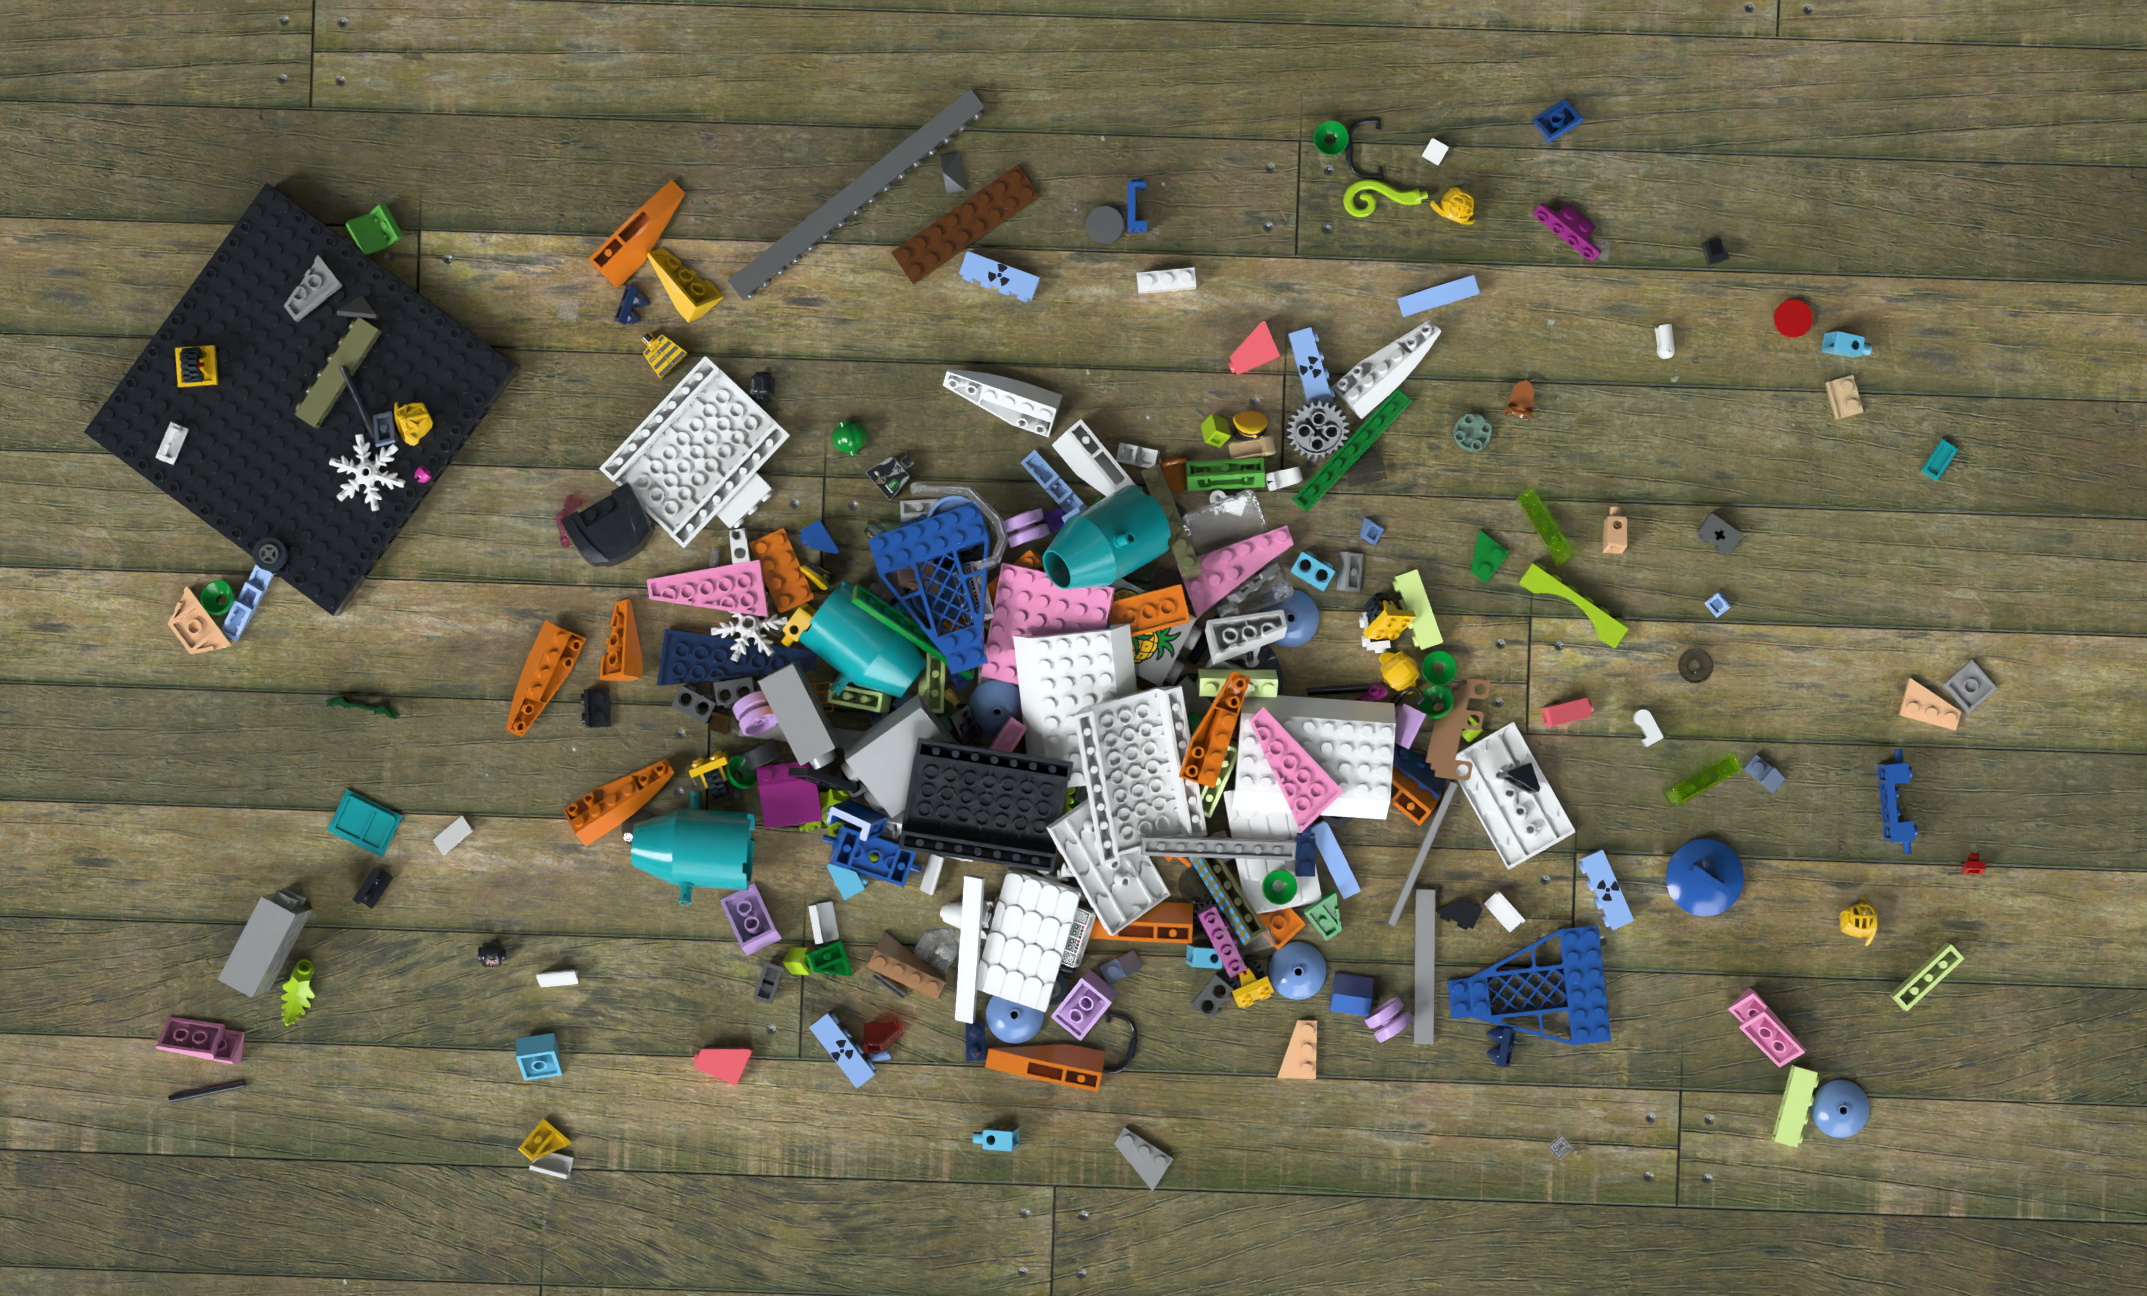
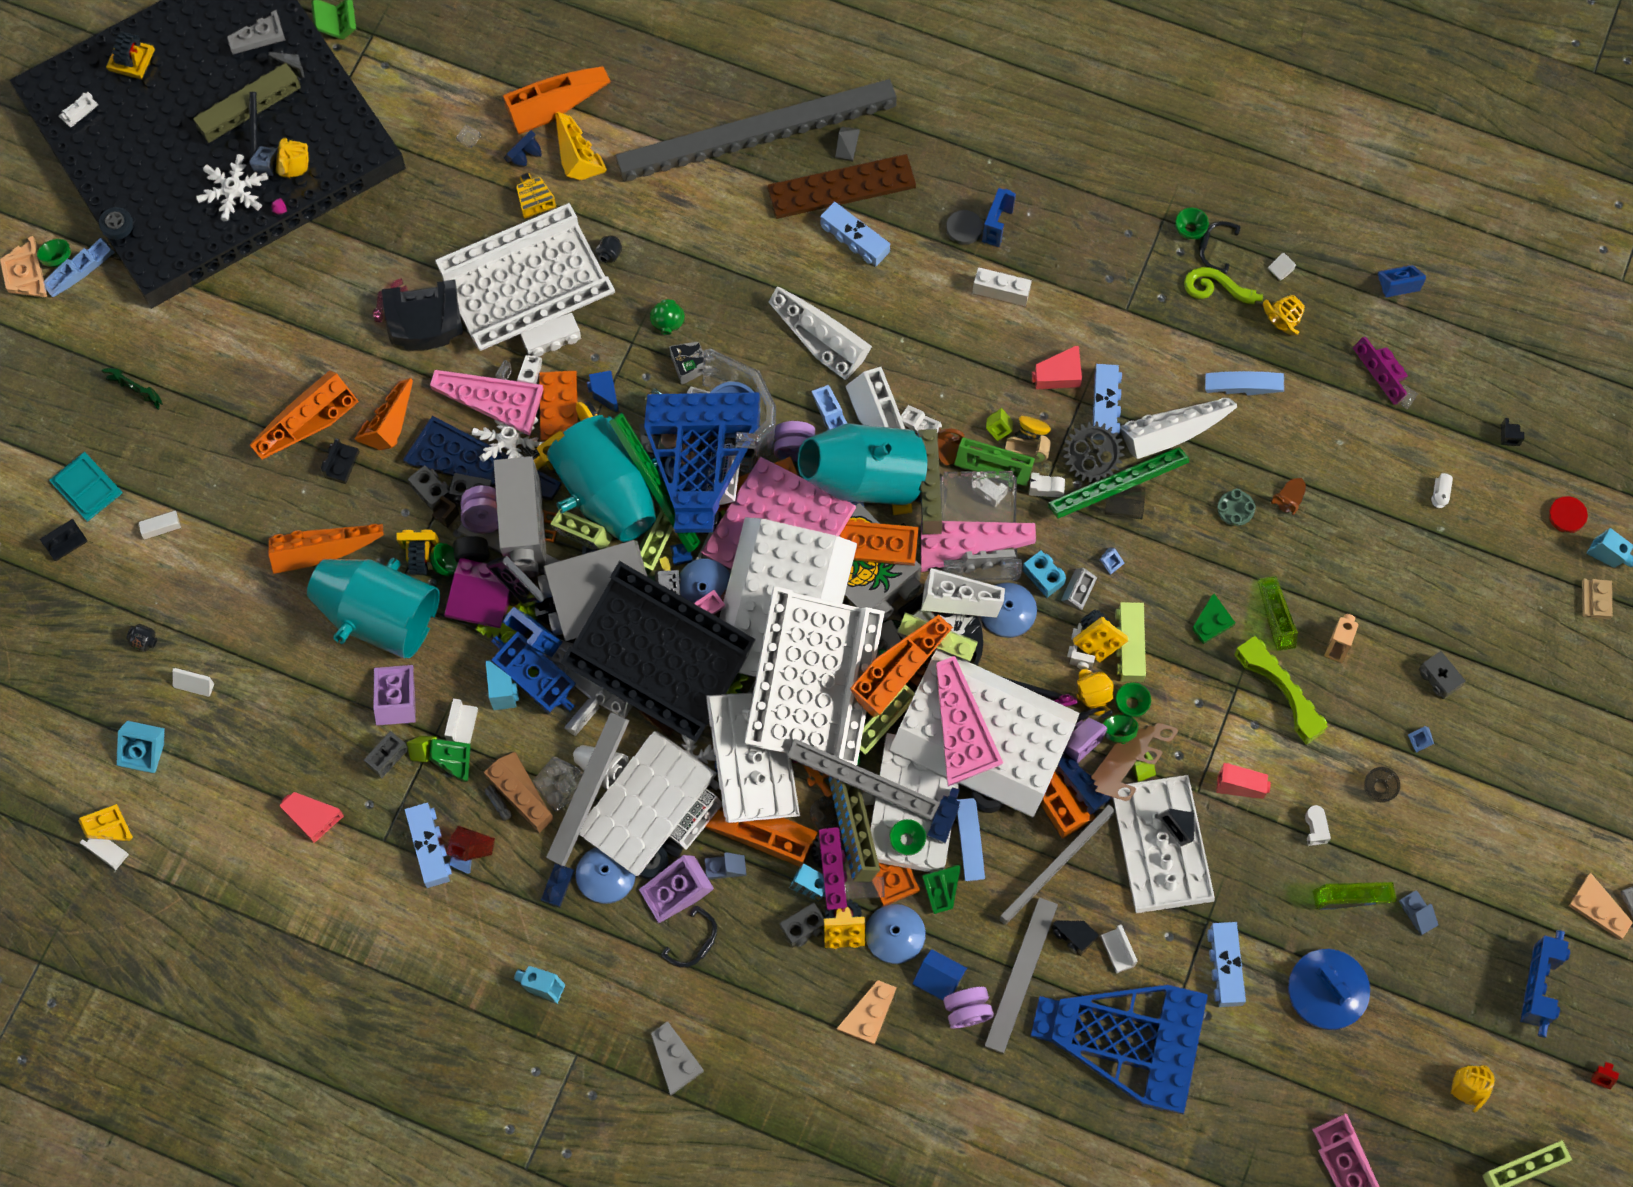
camera: 20 degrees right, 20 degrees down
orange wedge [985,1044,1106,1092] -> none
dark blue tile [1486,1027,1517,1067] -> none

